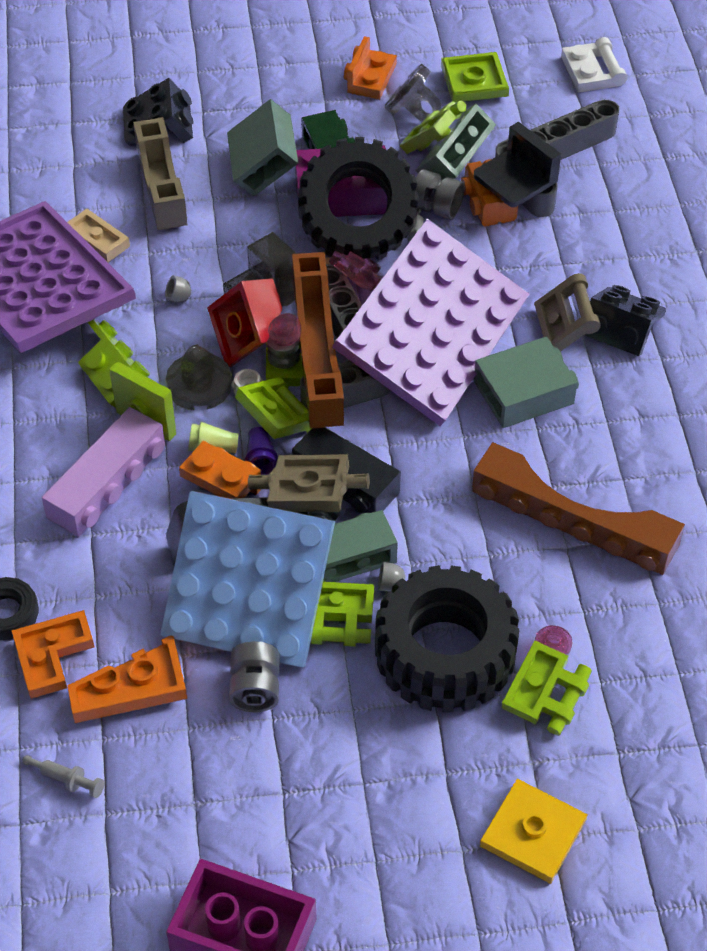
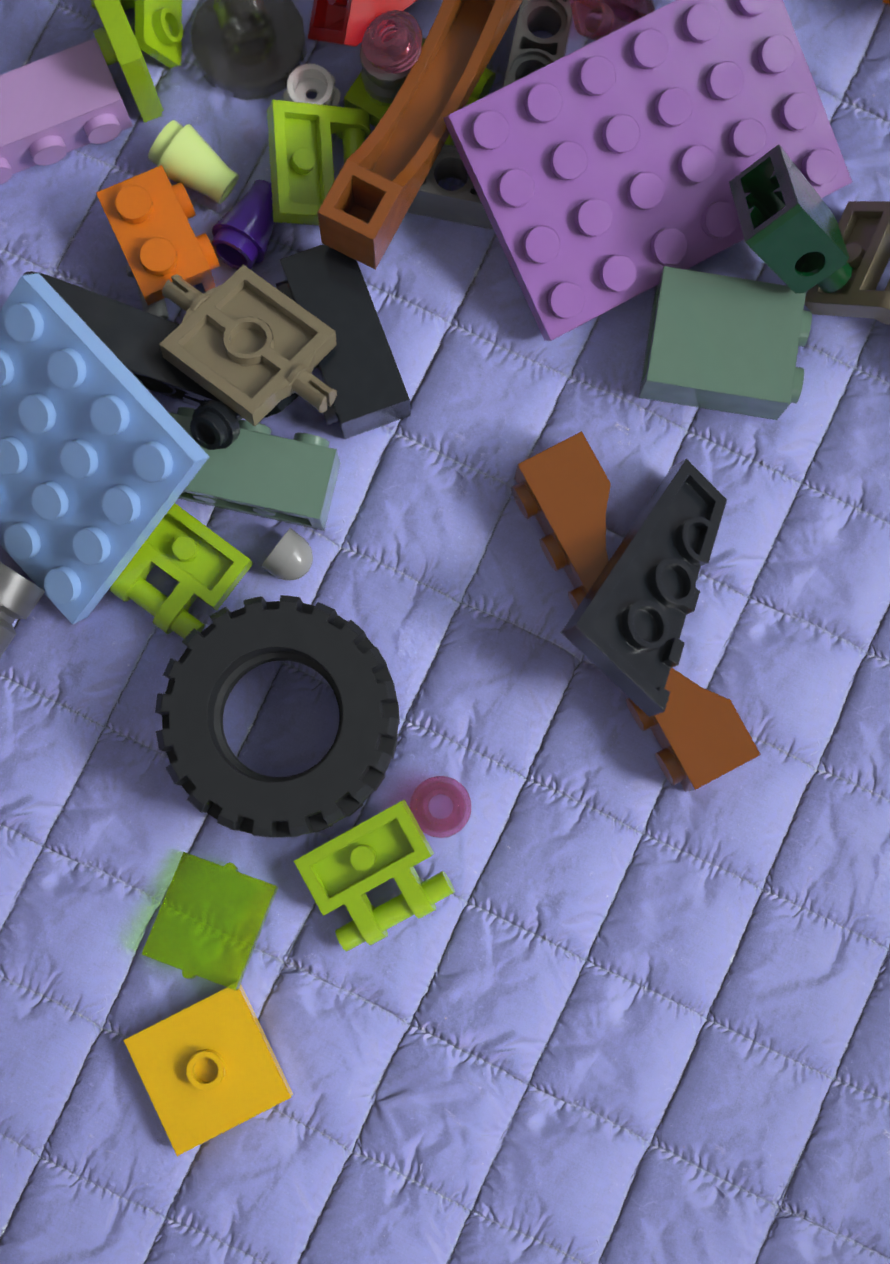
camera: 30 degrees right, 30 degrees up
none -> clear neon green piece [142,852,279,991]
none -> black wing [561,459,727,717]
none -> dark green torso [729,144,852,294]

